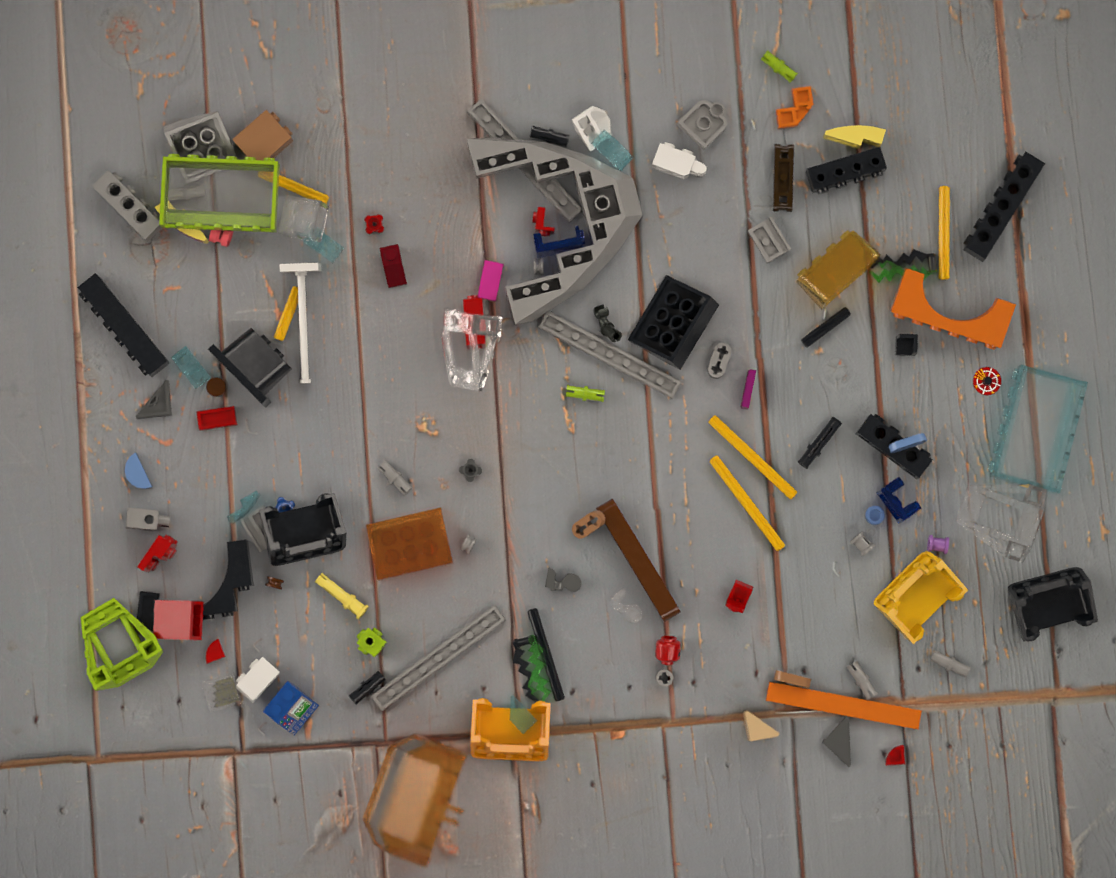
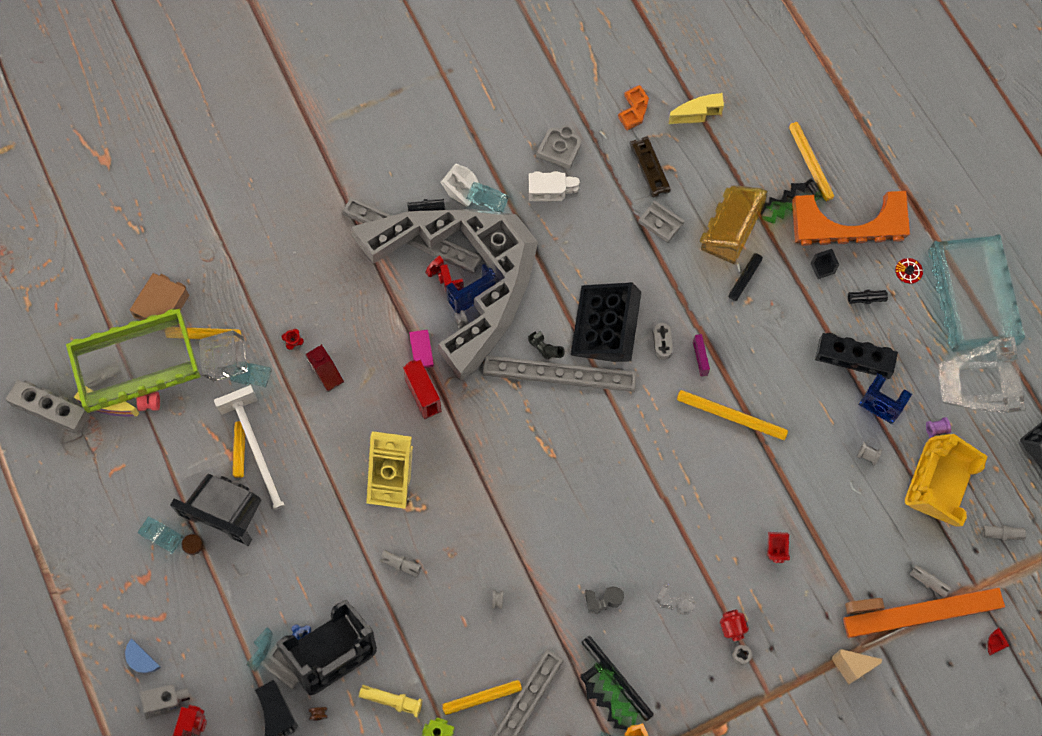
camera: 25 degrees left, 15 degrees down
black brick [77,273,170,377] -> none
dark grey tile [136,380,172,419] -> none
light grey slope [164,111,238,184] -> none
red tile [196,406,237,431] -> none
clear orange slope [366,507,454,581] -> none
clear windscreen [442,308,502,391] -> none
dark grey plate [459,459,482,482] -> none
lime pin [566,385,605,402] -> none
medium nougat beam [572,510,605,539] -> none
reddish brown beam [596,498,681,622] -> none
yellow axle [710,455,785,551] -> none
lime pin [761,50,798,83] -> none
black pin [798,417,842,469] -> none
black brick [806,147,887,194] -> none
dark grey tile [822,716,851,767] -> none
medium blue tile [865,506,885,525] -> none
medium blue tile [888,433,927,453] -> none
black brick [963,152,1045,262] -> none
none -> light yellow brick [366,431,413,509]
none -> red tile [425,255,444,277]
none -> yellow axle [442,680,522,715]
none -> black pin [847,289,888,304]

